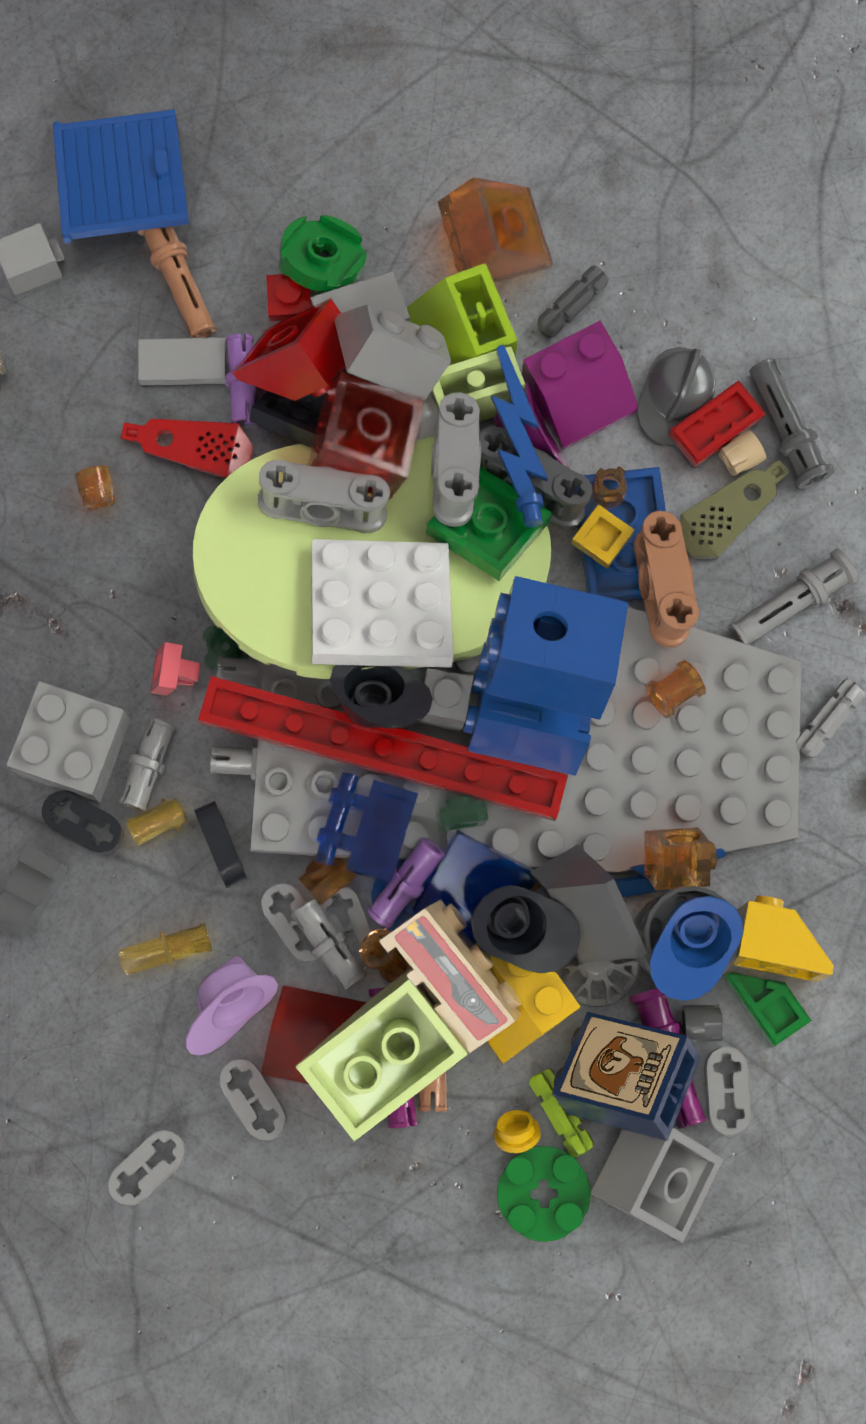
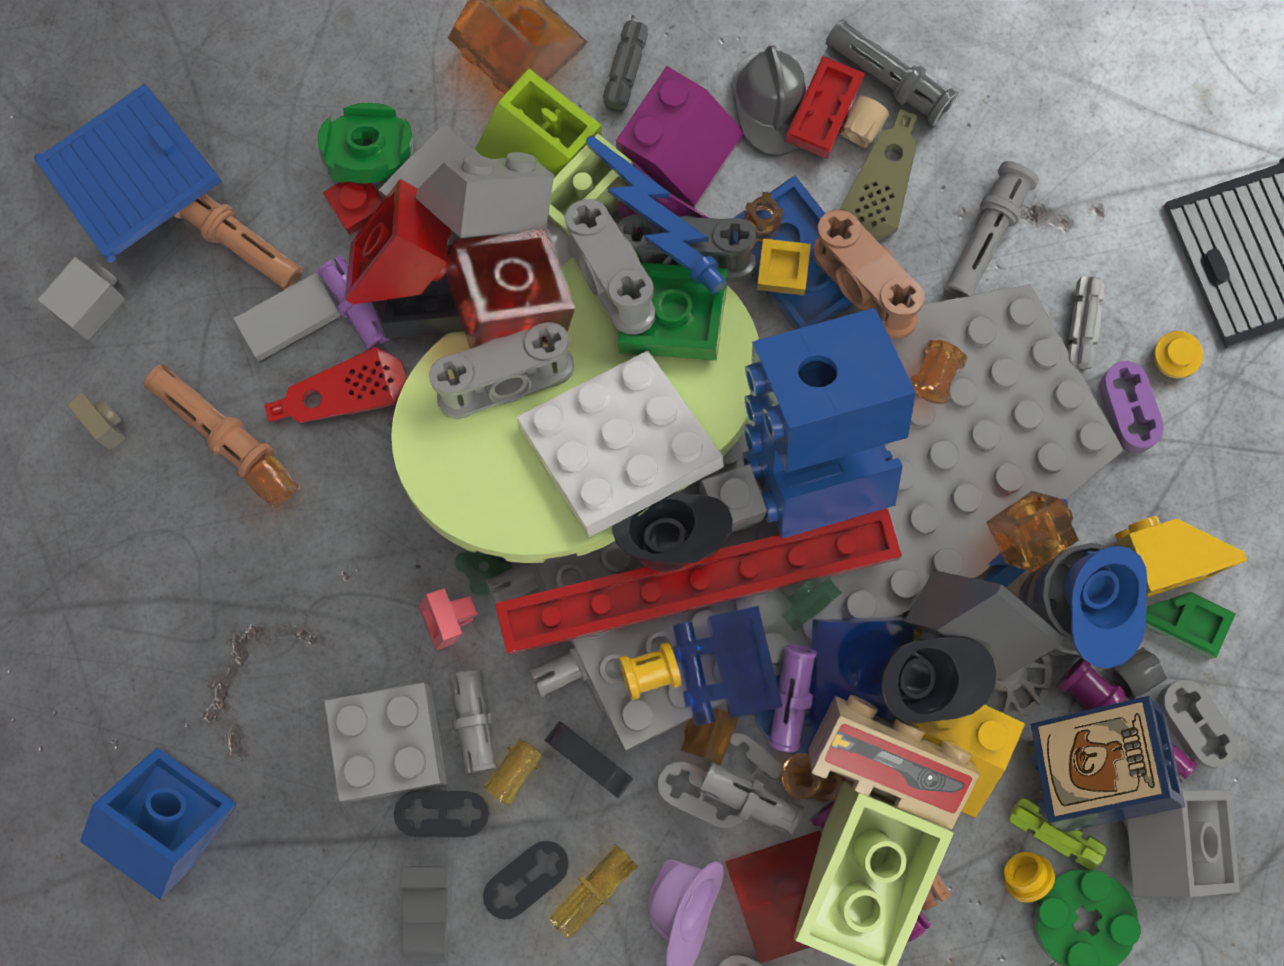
camera: 25 degrees left, 0 degrees up
none -> nougat pin [144,364,274,481]
none -> black beam [483,841,570,920]
none -> yellow bush [618,642,682,701]
none -> medium lavender beam [1100,361,1164,453]

